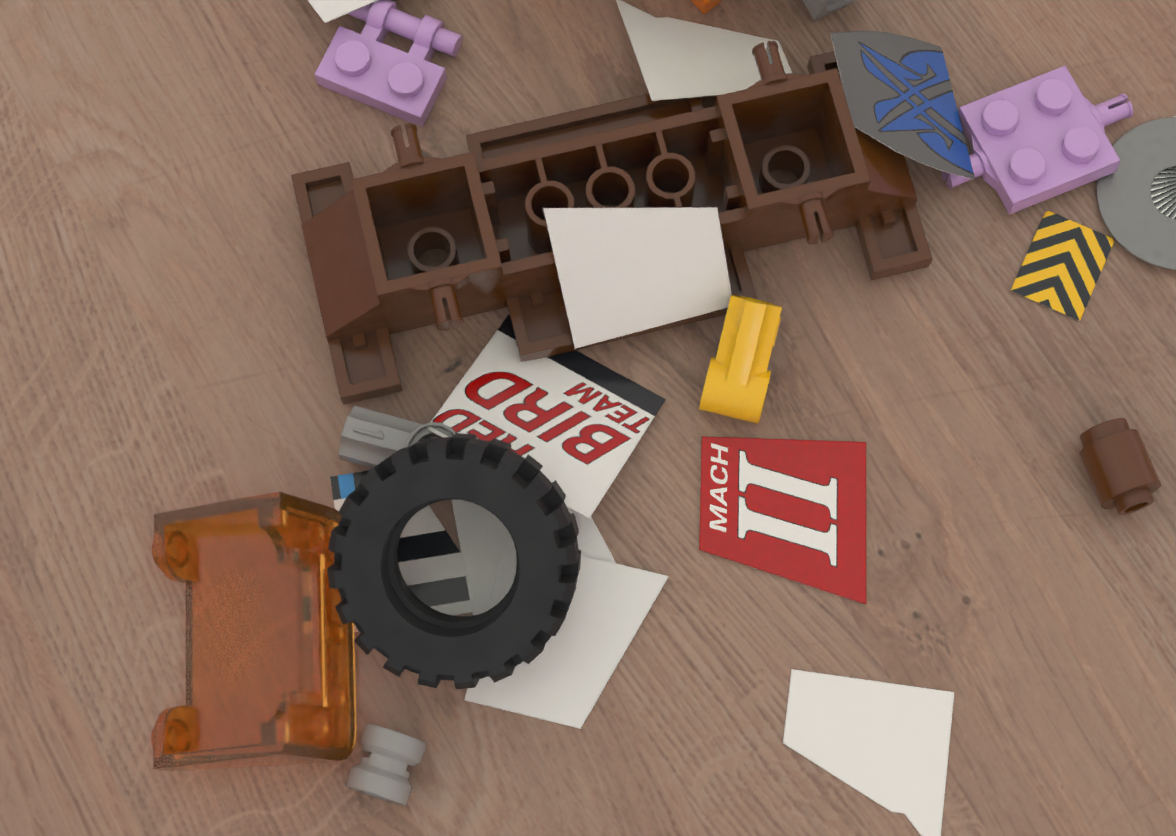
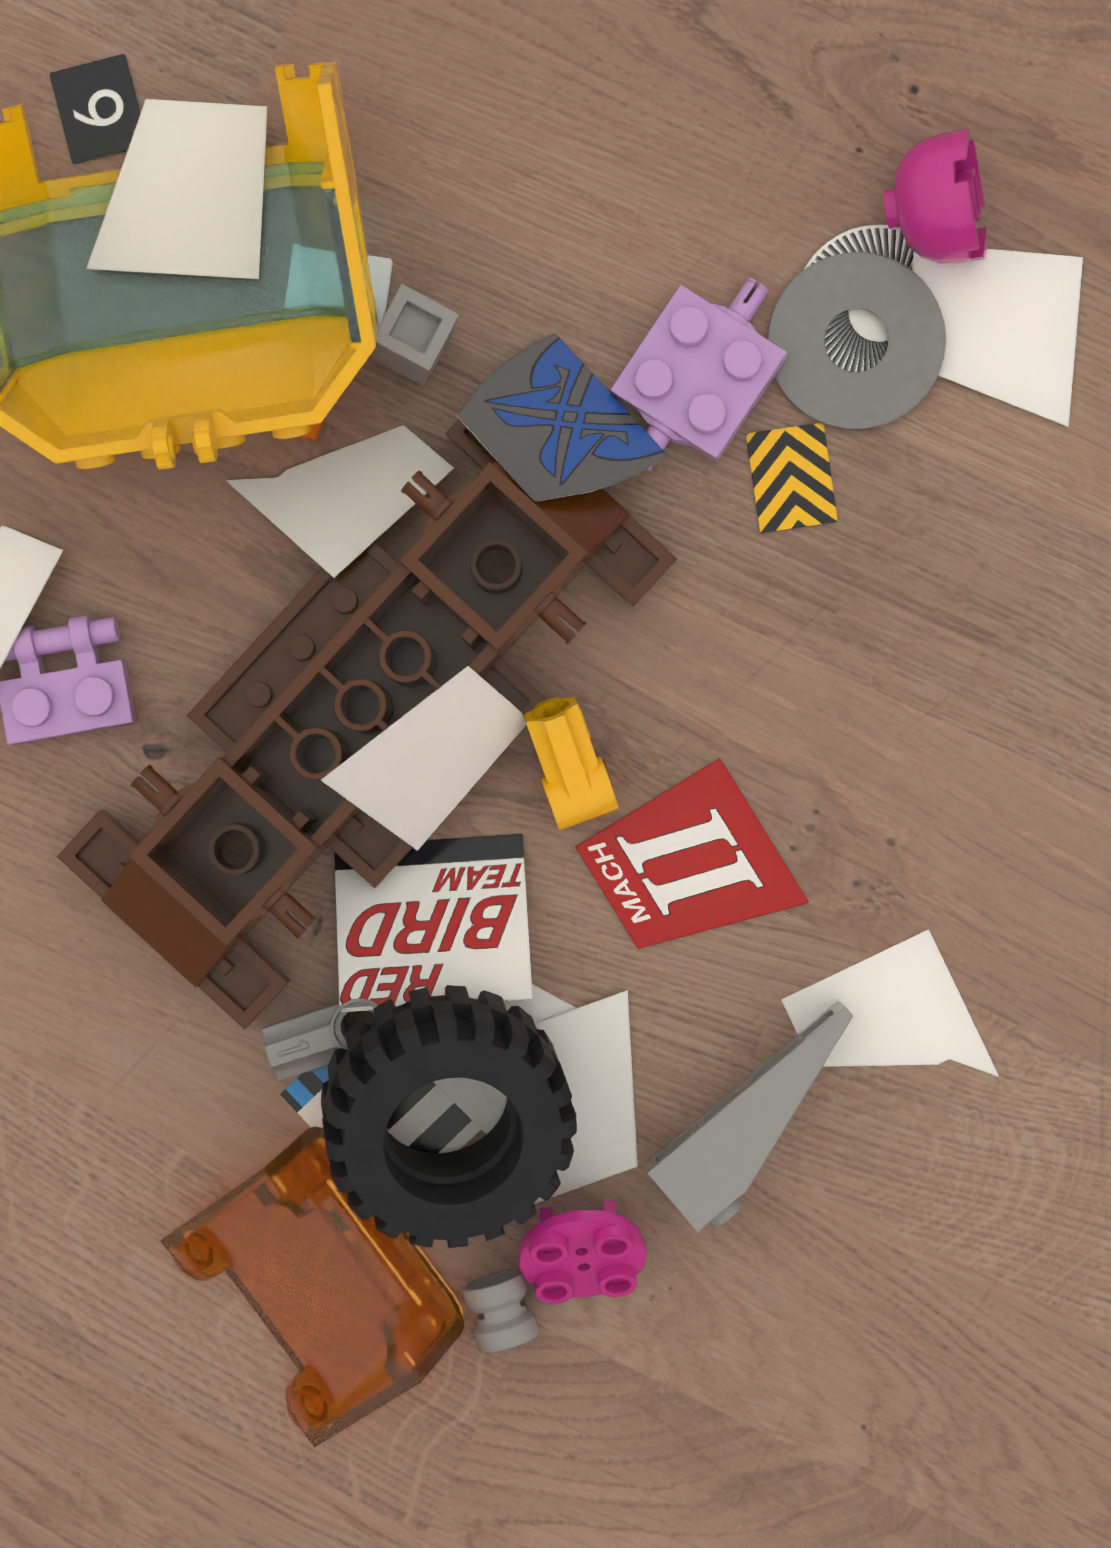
camera: 40 degrees left, 15 degrees up
reddish brown brick [1079,418,1161,515] -> none
none -> dark pink plate [518,1200,647,1304]
none -> light grey slope [645,1001,854,1232]

